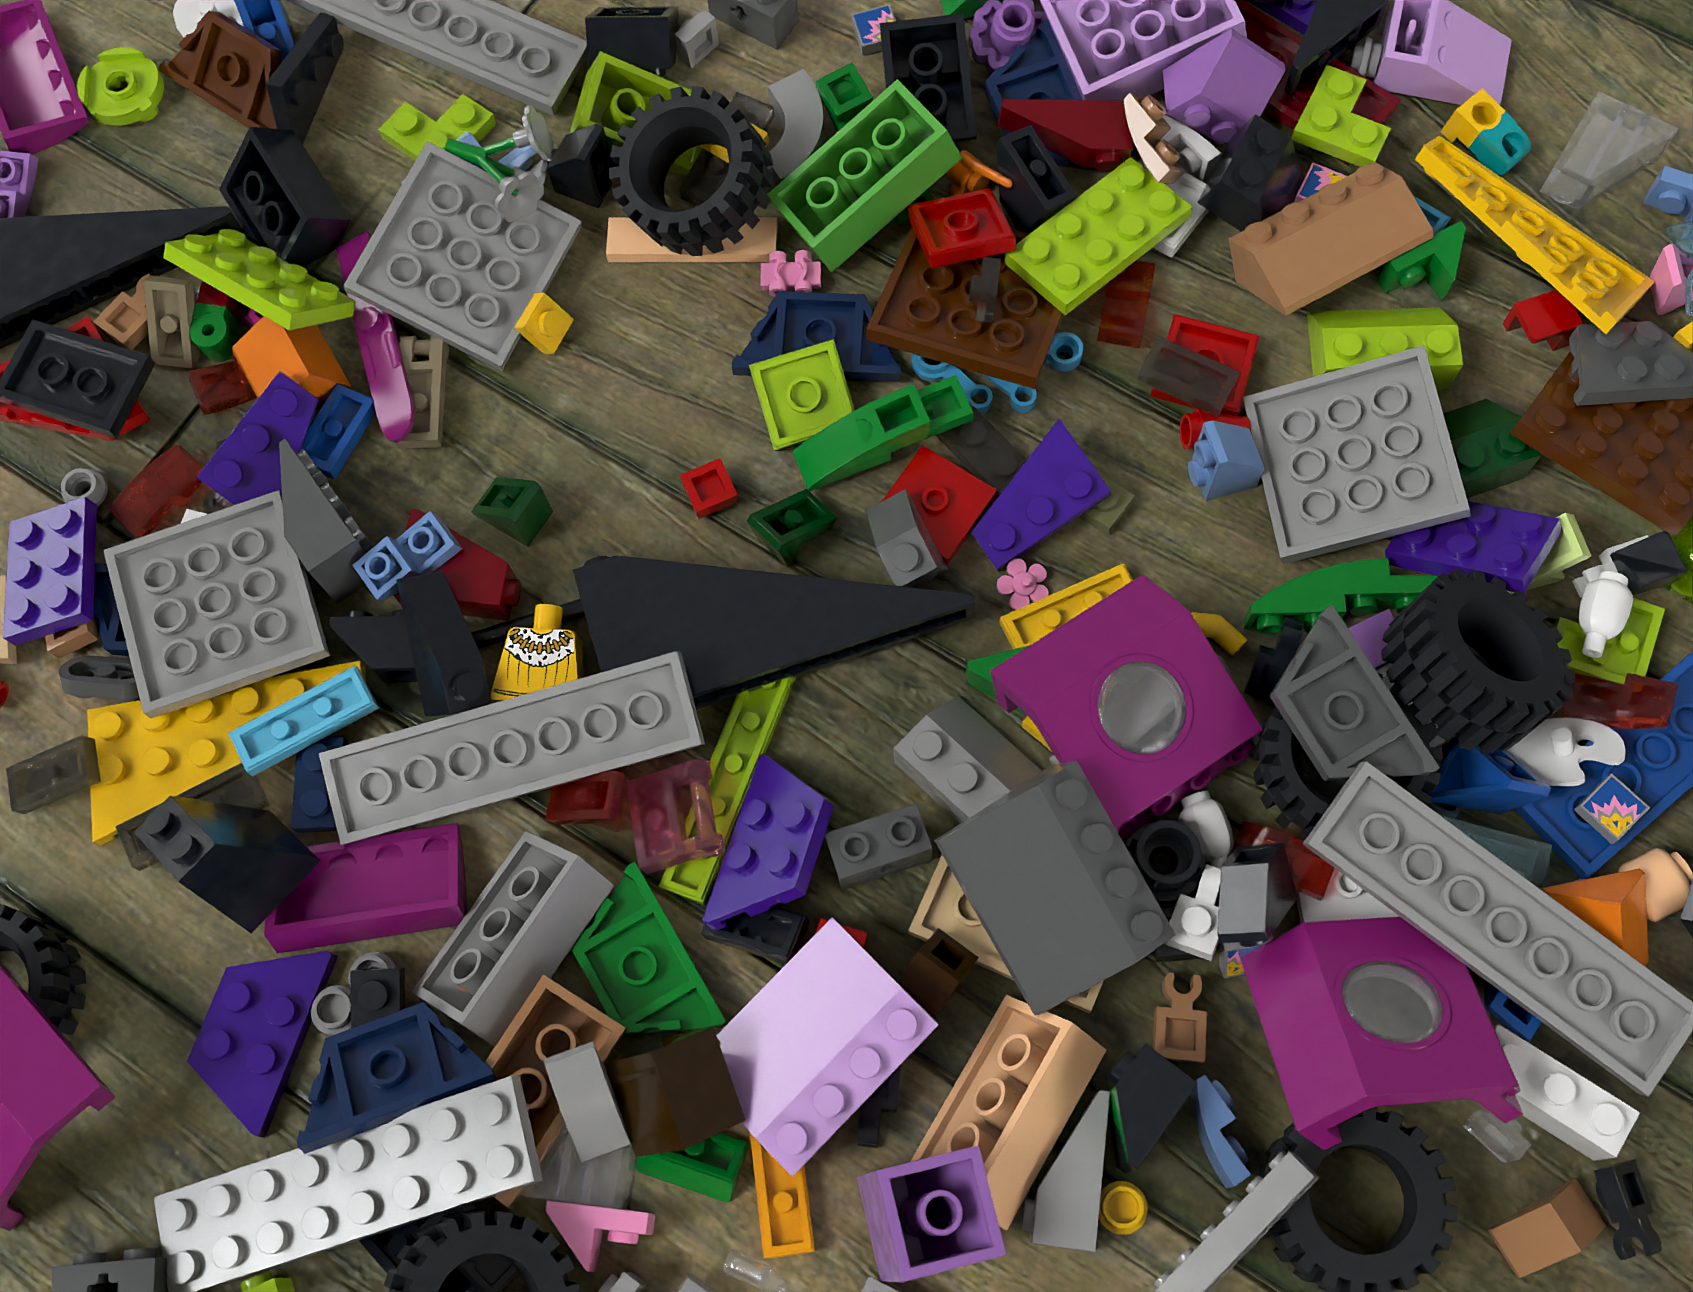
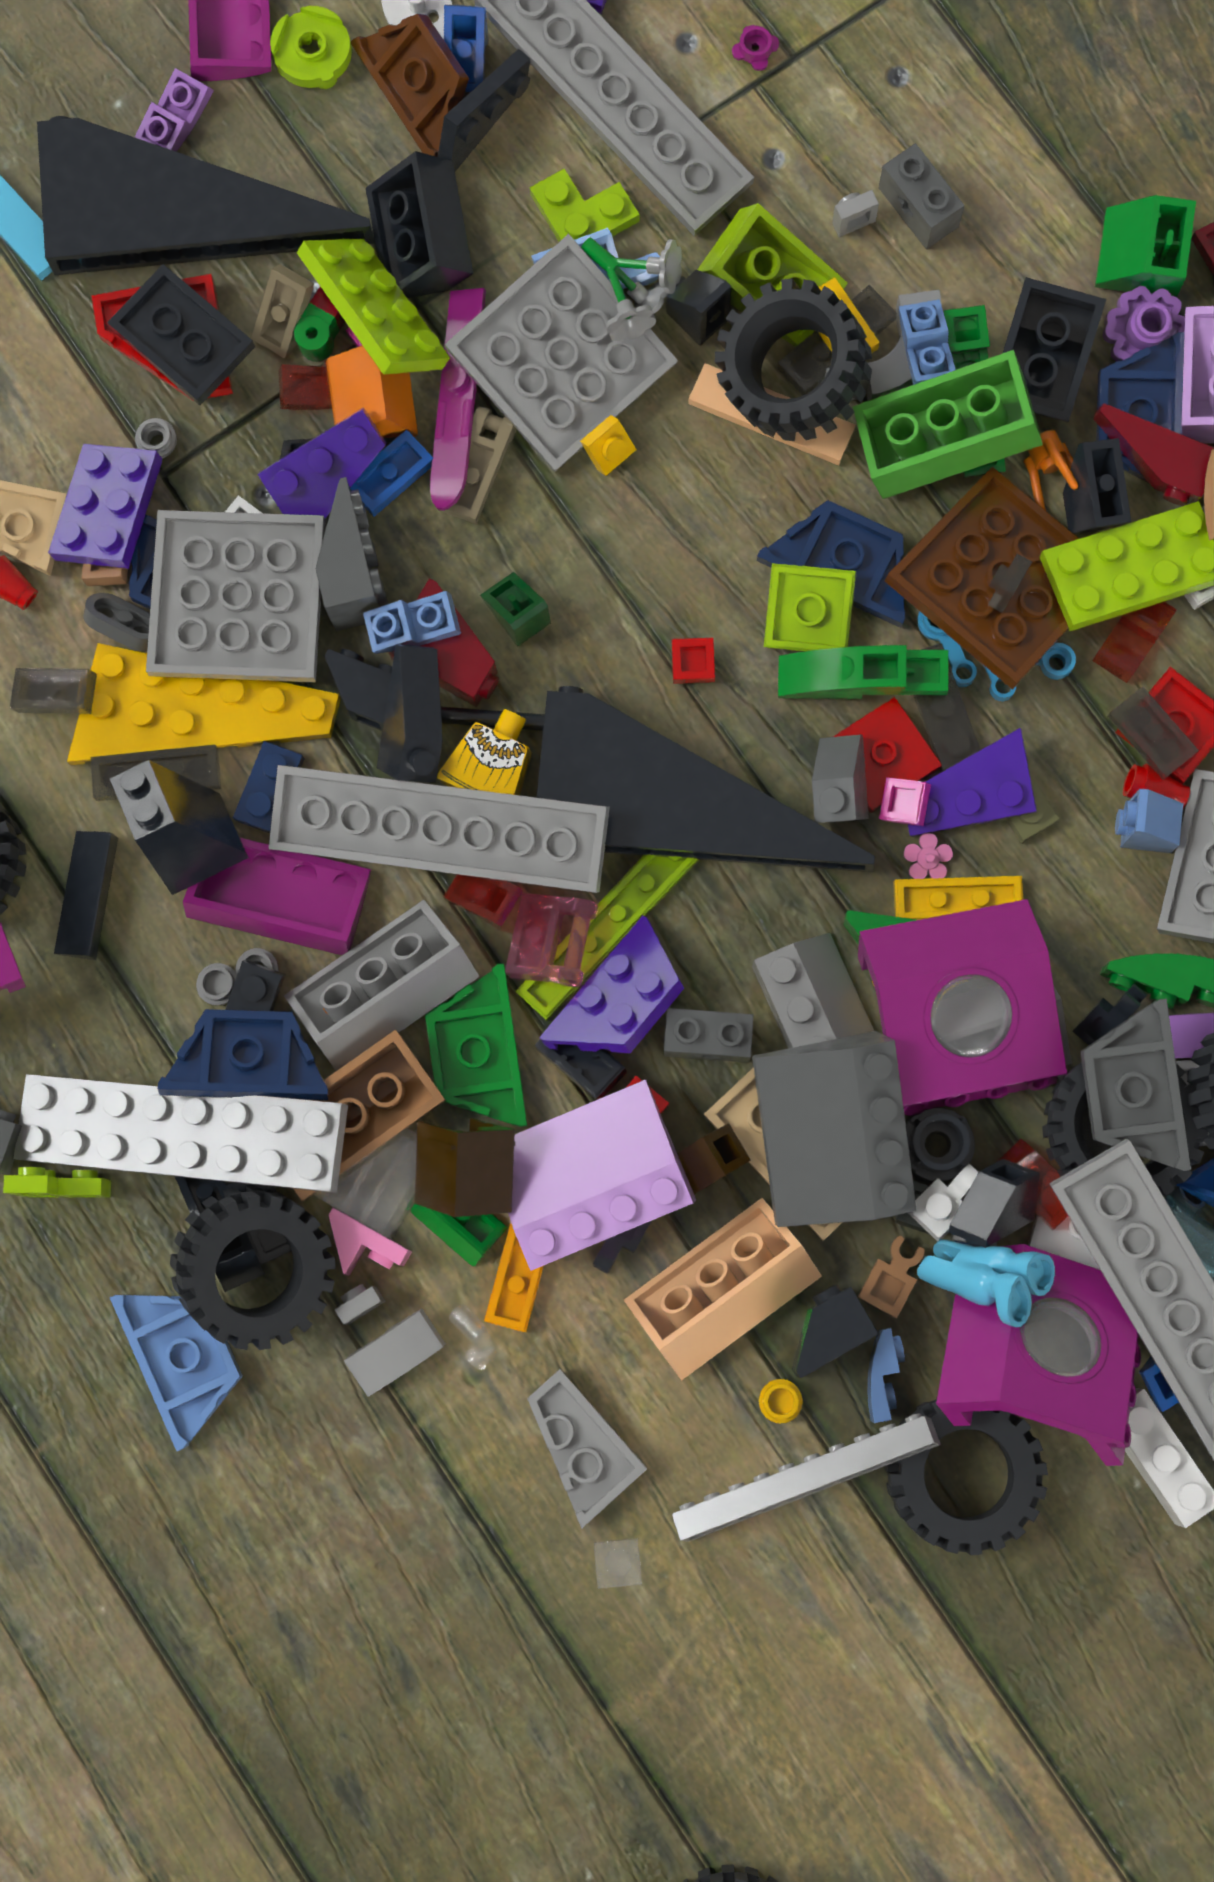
camera: 25 degrees right, 10 degrees up
medium nougat plate [93,274,151,350] -> none
clear red slope [108,444,203,538] -> none
dark purple wing [187,951,338,1138] -> none
medium azure tile [228,665,379,776] -> none
light grey slope [544,1041,630,1163] -> none
black slope [585,6,679,76] -> none
dark green slope [747,489,837,568] -> none
bright pink piece [761,250,821,297] -> none
tile [851,4,896,56] -> none
medium lavender slope [856,1145,1006,1282] -> none
red plate [908,188,1016,268] -> none
light grey slope [1021,1090,1110,1252] -> none
white plant [1179,791,1234,869] -> none
yellow arm [1191,612,1249,657] -> none
clear plate [1463,1109,1532,1163] -> none
medium nougat slope [1487,1179,1607,1278] -> none
black plate [1594,1160,1662,1260] -> none
none -> black slope [54,831,118,960]
none -> tile [879,777,931,826]
none -> medium blue slope [898,299,956,385]
none -> medium azure piece [917,1239,1055,1328]

